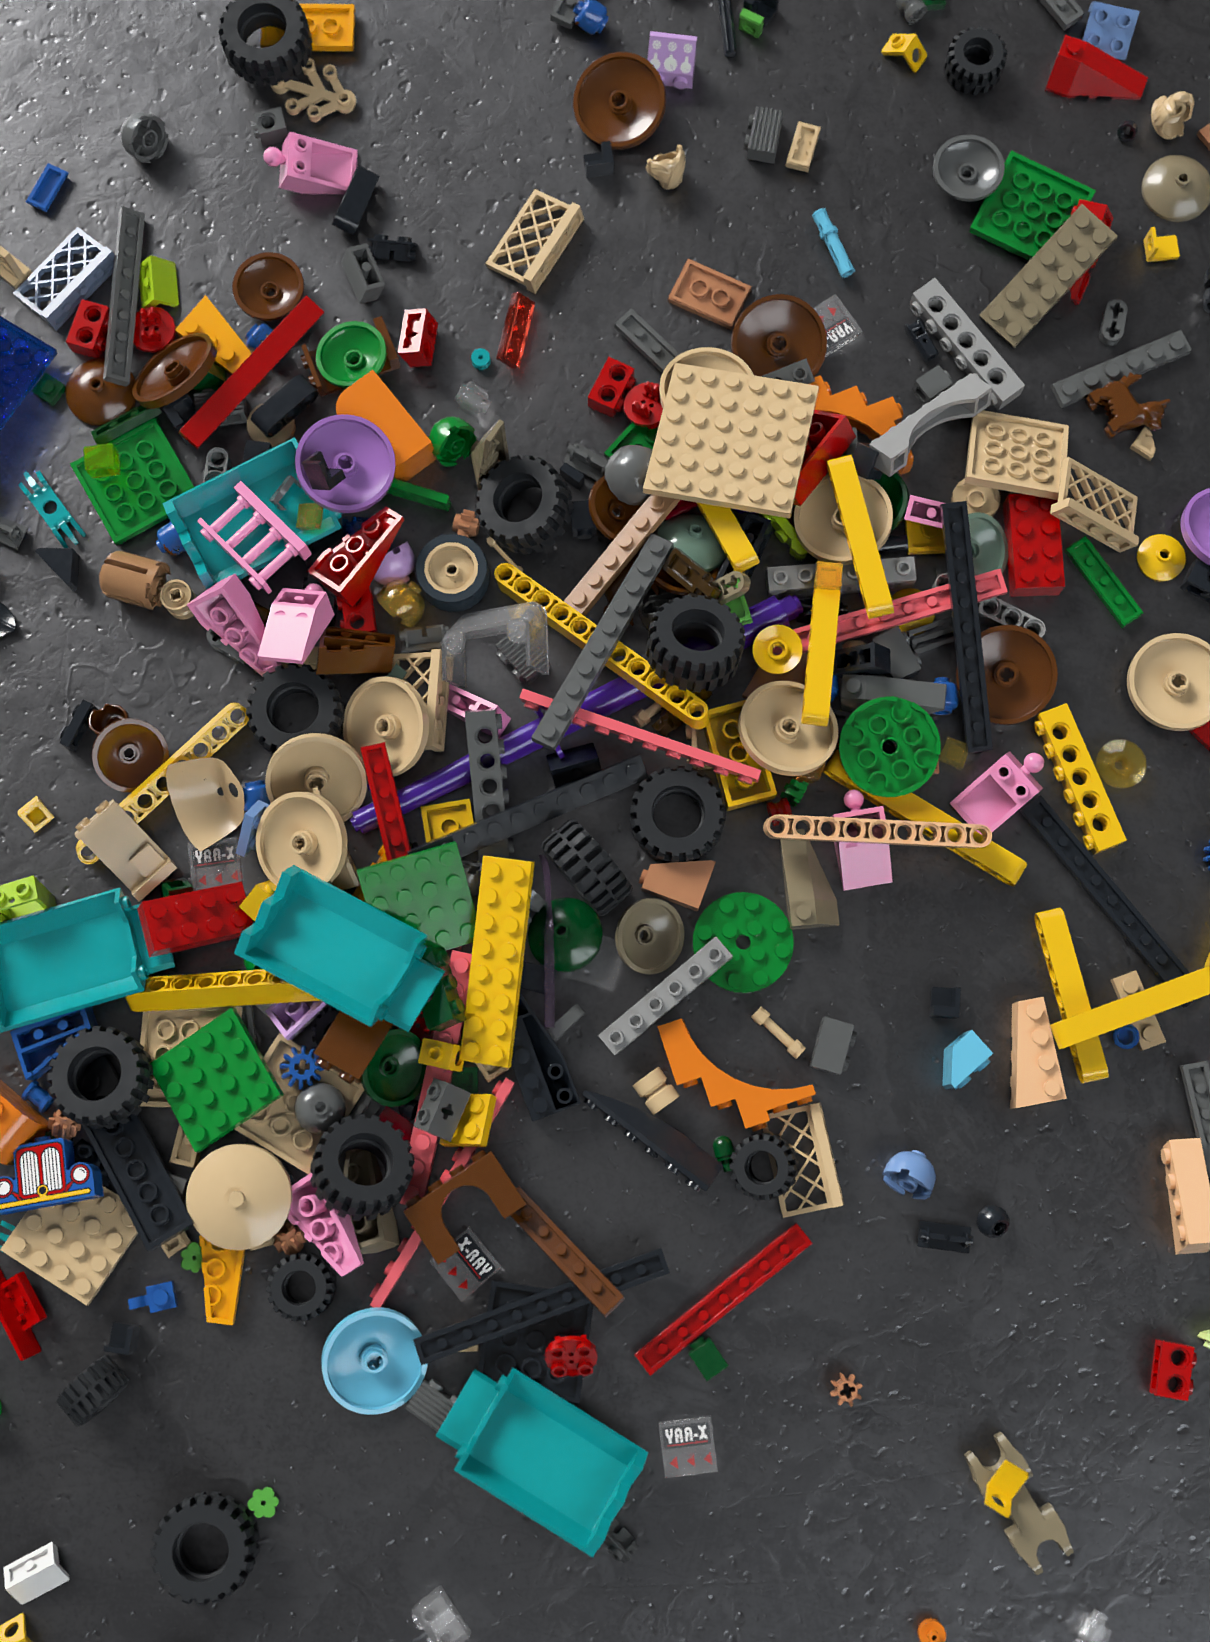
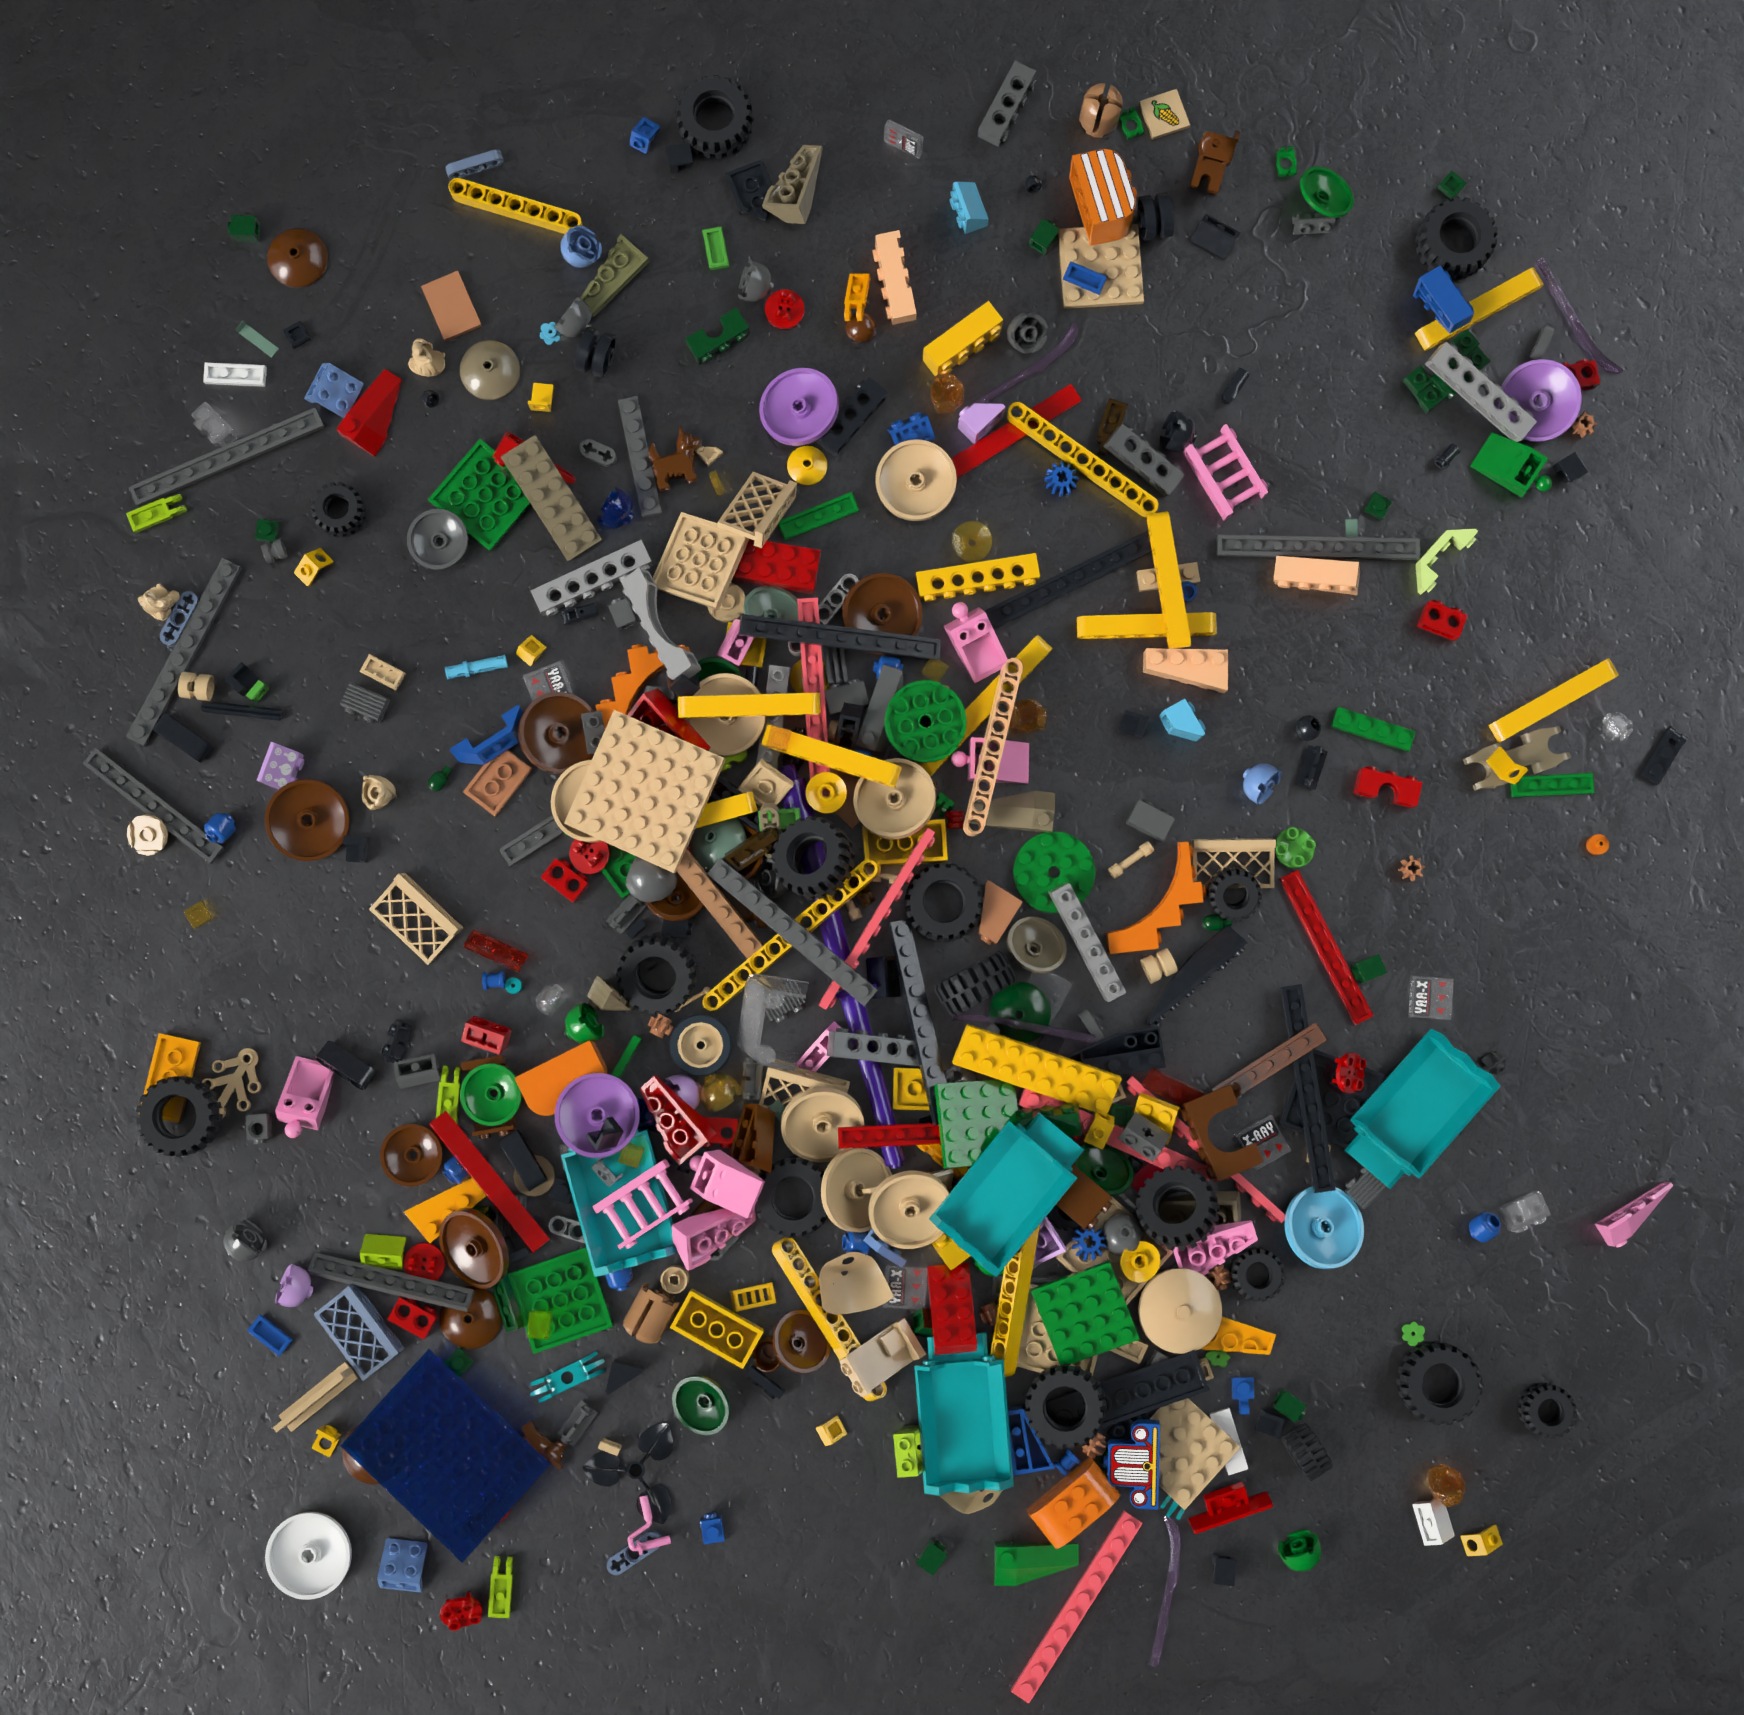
camera: 85 degrees left, 5 degrees up
none -> clear yellow tile [183,901,213,929]
none -> lavender cylinder [275,1264,314,1307]
none -> dark green cylinder [428,765,453,792]
none -> lime hinge [436,1066,461,1124]
none -> blue slope [450,705,523,765]
none -> blue bush [482,970,506,990]
none -> yellow slope [516,635,547,666]
none -> clear blue cylinder [596,487,634,529]
none -> yellow brick [670,1288,764,1369]
none -> dark green dish [672,1375,731,1435]
none -> clear yellow tile [709,470,724,496]
none -> yellow slope [730,1282,776,1312]
none -> tan tile [737,759,795,806]
none -> nougat gear [979,1300,998,1326]
none -> clear orange hair [1009,699,1047,733]
none -> yellow dish [1120,1241,1160,1283]
none -> clear red plate [1142,1068,1205,1105]
none -> white tile [1209,1407,1248,1475]
none -> dark green brick [1271,1388,1307,1423]
none -> bright green dish [1275,827,1316,868]
none -> green plate [1331,707,1416,752]
none -> red arch [1353,766,1423,808]
none -> clear orange hair [1427,1464,1466,1507]
none -> blue head [1469,1212,1501,1243]
none -> yellow beam [1488,658,1619,743]
none -> green tile [1511,773,1595,797]

